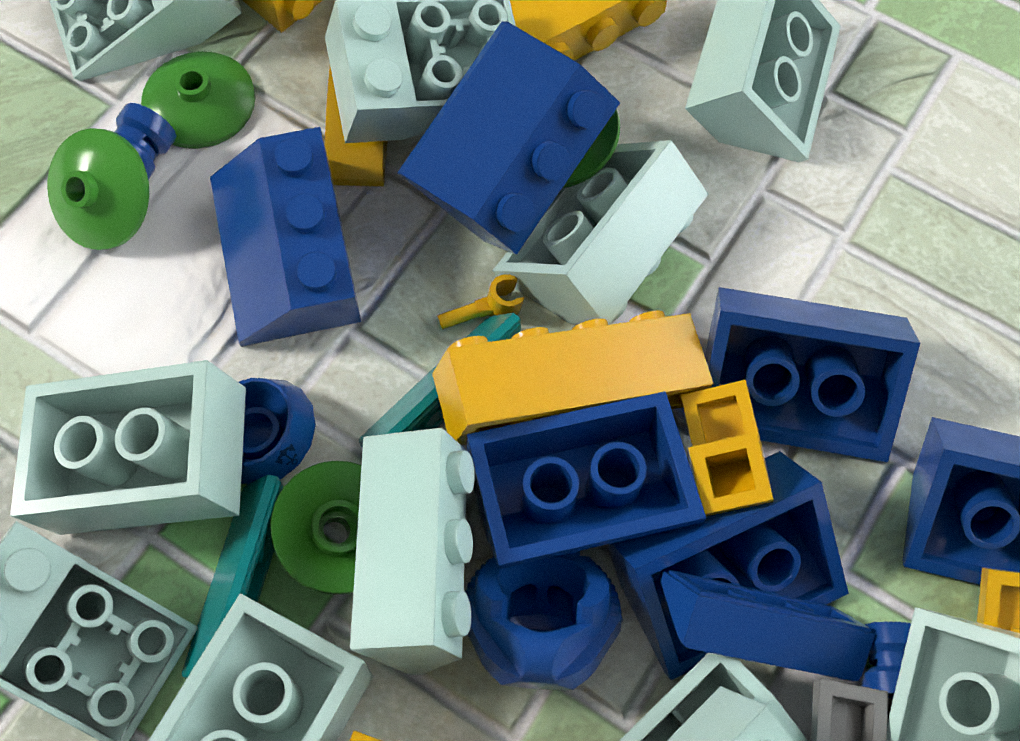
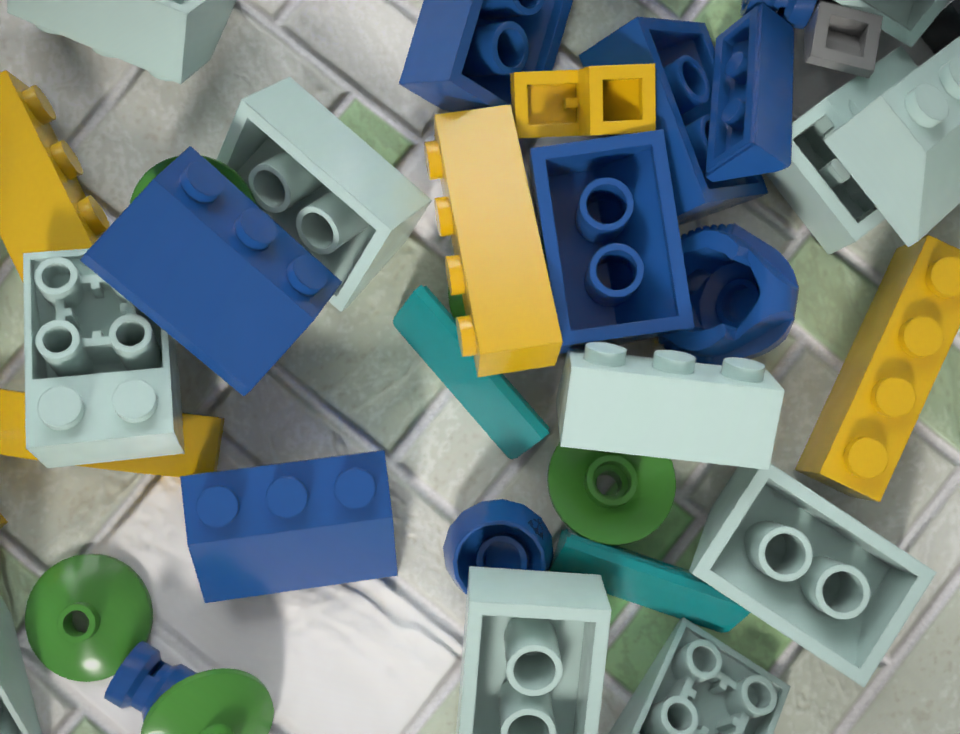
camera: 85 degrees left, 20 degrees up
yellow hand [437,274,524,330] -> none

